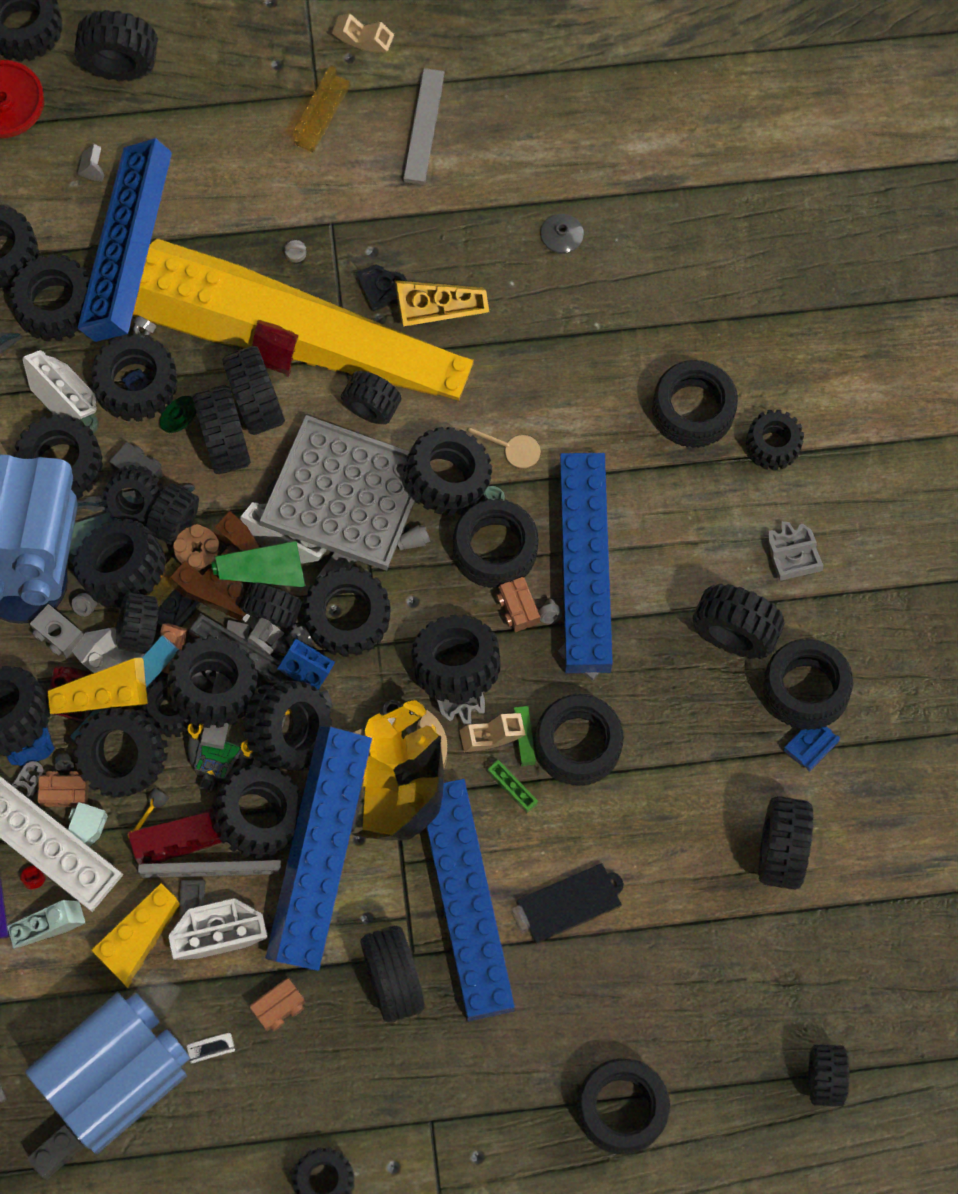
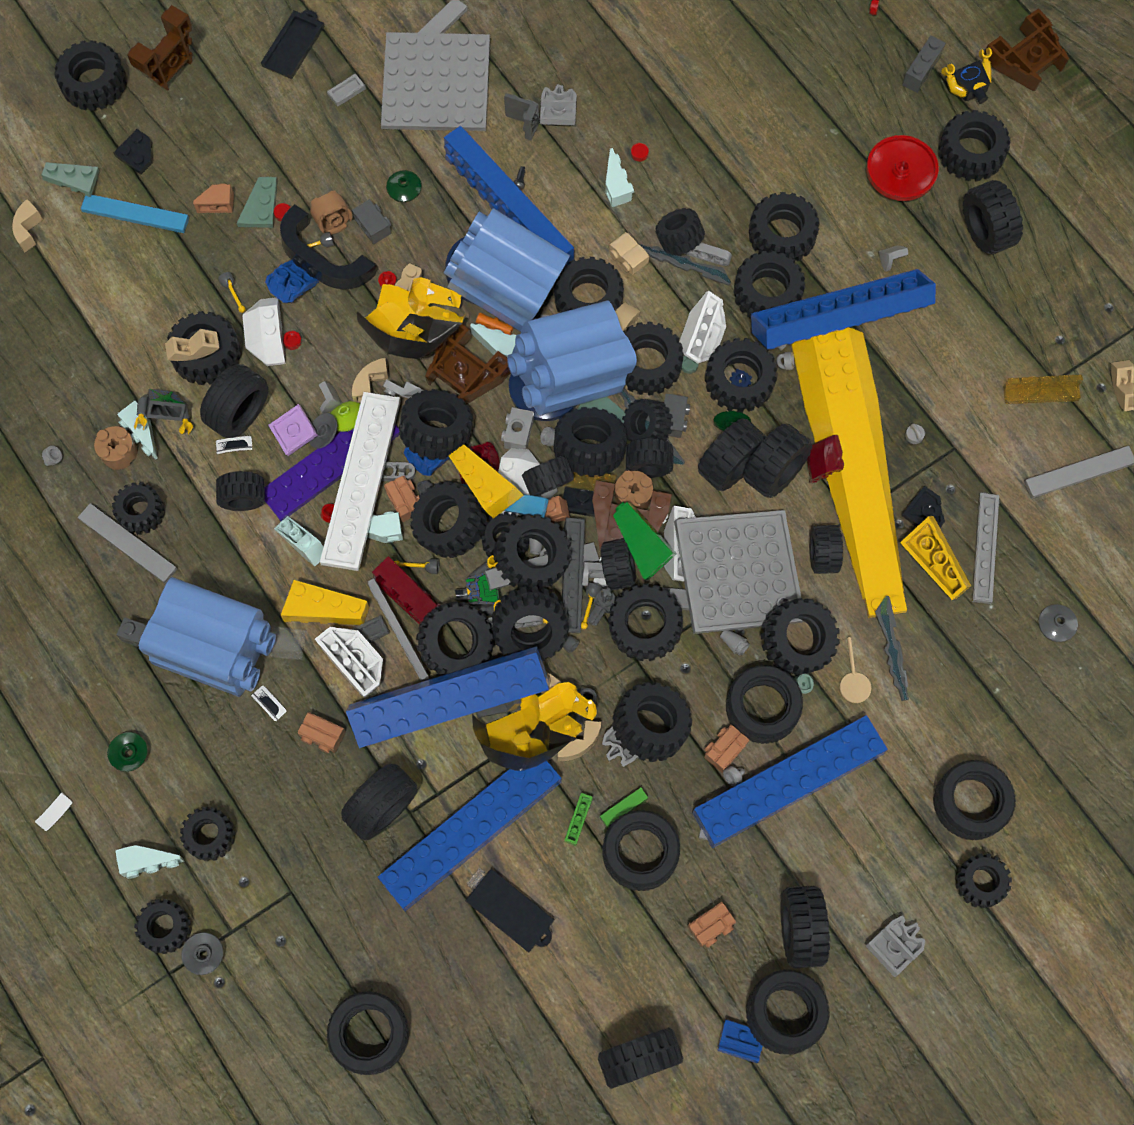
camera: 65 degrees right, 0 degrees up
blue brick [277,639,335,690] -> none
tan brick [460,713,525,752] -> none
none -> nougat brick [687,902,736,948]
none -> dark grey sword [875,596,909,701]
none -> light grey tile [972,493,999,604]

